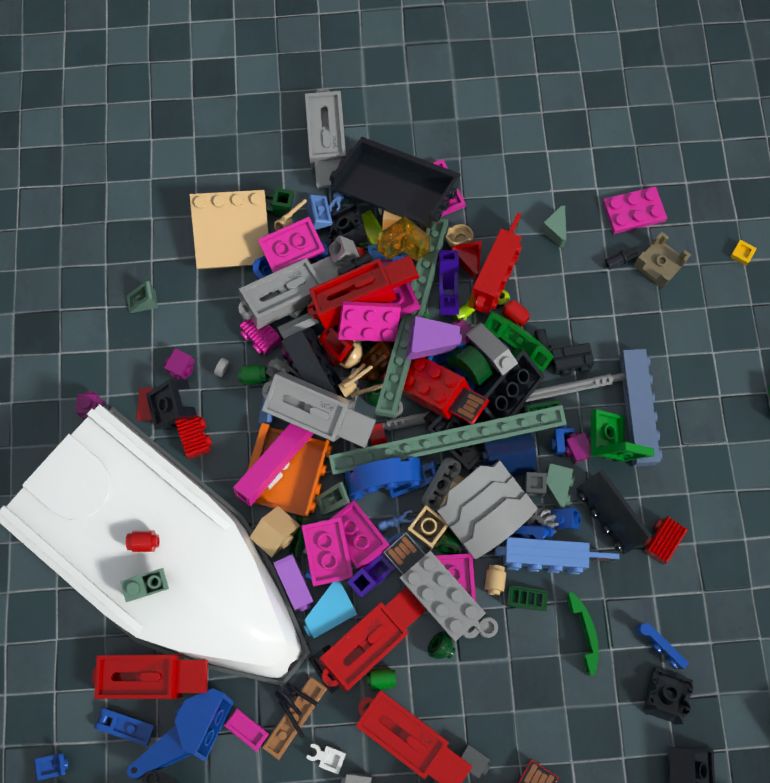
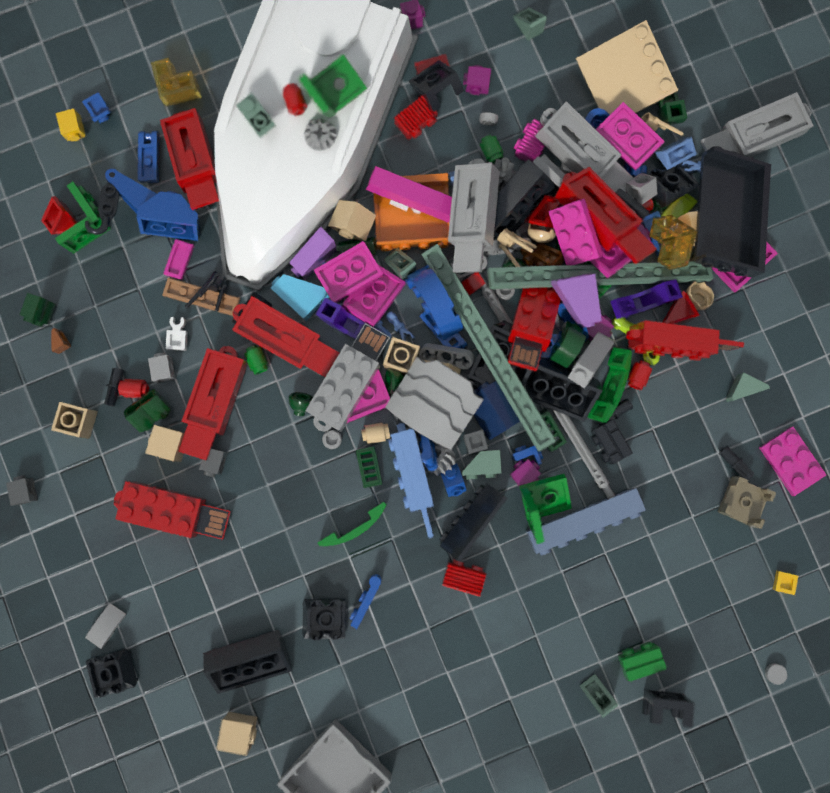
camera: 75 degrees right, 10 degrees up
none -> clear yellow brick [150,58,201,107]
none -> green bracket [298,54,368,118]
none -> light grey gear [304,118,336,151]

